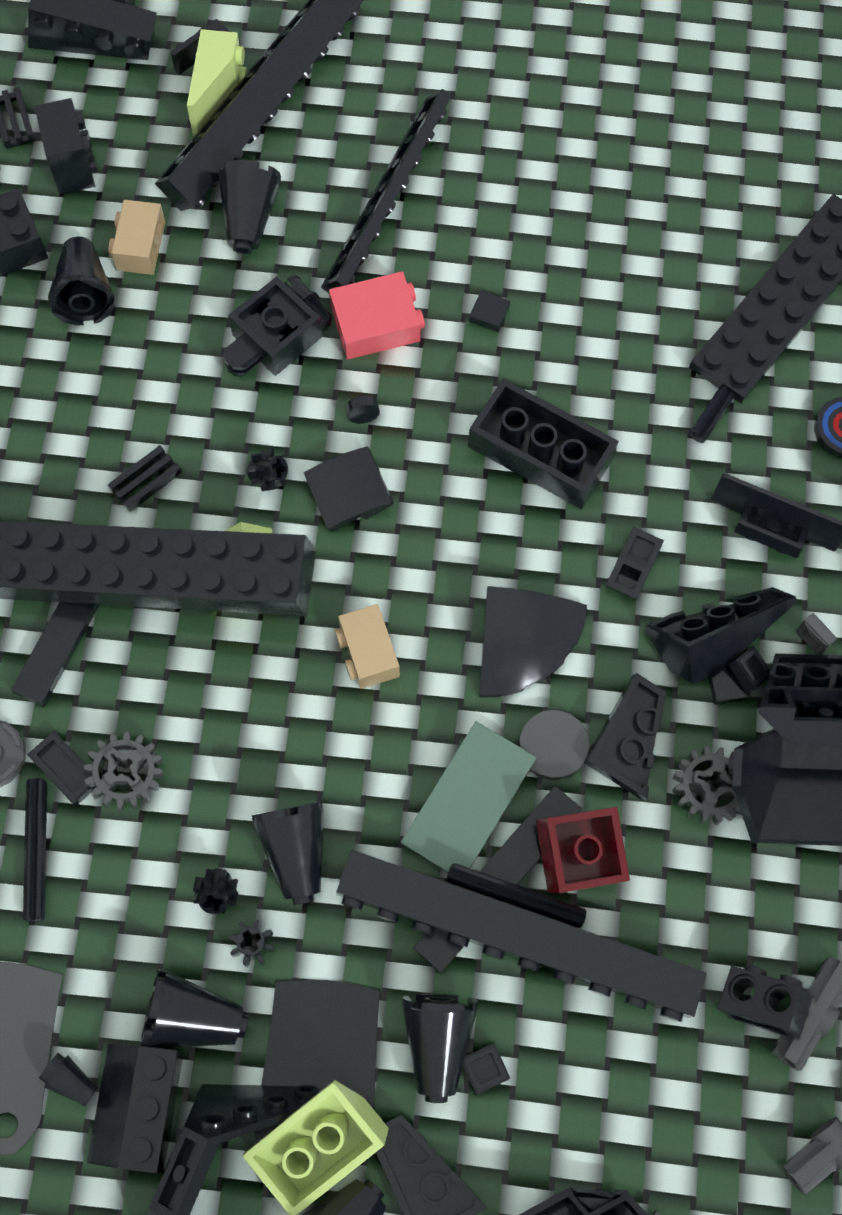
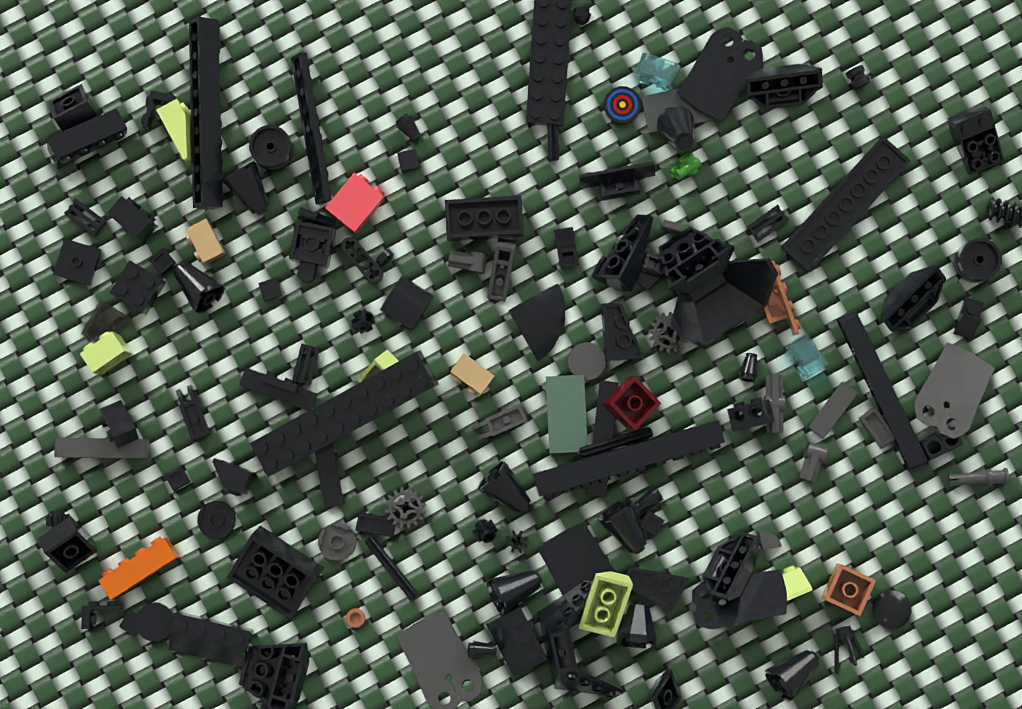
camera: 30 degrees left, 15 degrees up
none -> black tile [149,248,177,275]
none -> black bracket [240,368,317,411]
none -> black wheel [249,125,294,171]
none -> black tile [258,277,283,302]
none -> black beam [341,237,384,284]
none -> black cone [395,113,421,142]
none -> dark grey piece [448,250,488,274]
none -> dark grey hinge [472,404,528,441]
none -> dark grey slope [487,238,517,302]
none -> black cone [634,487,664,513]
none -> black cone [738,353,758,382]

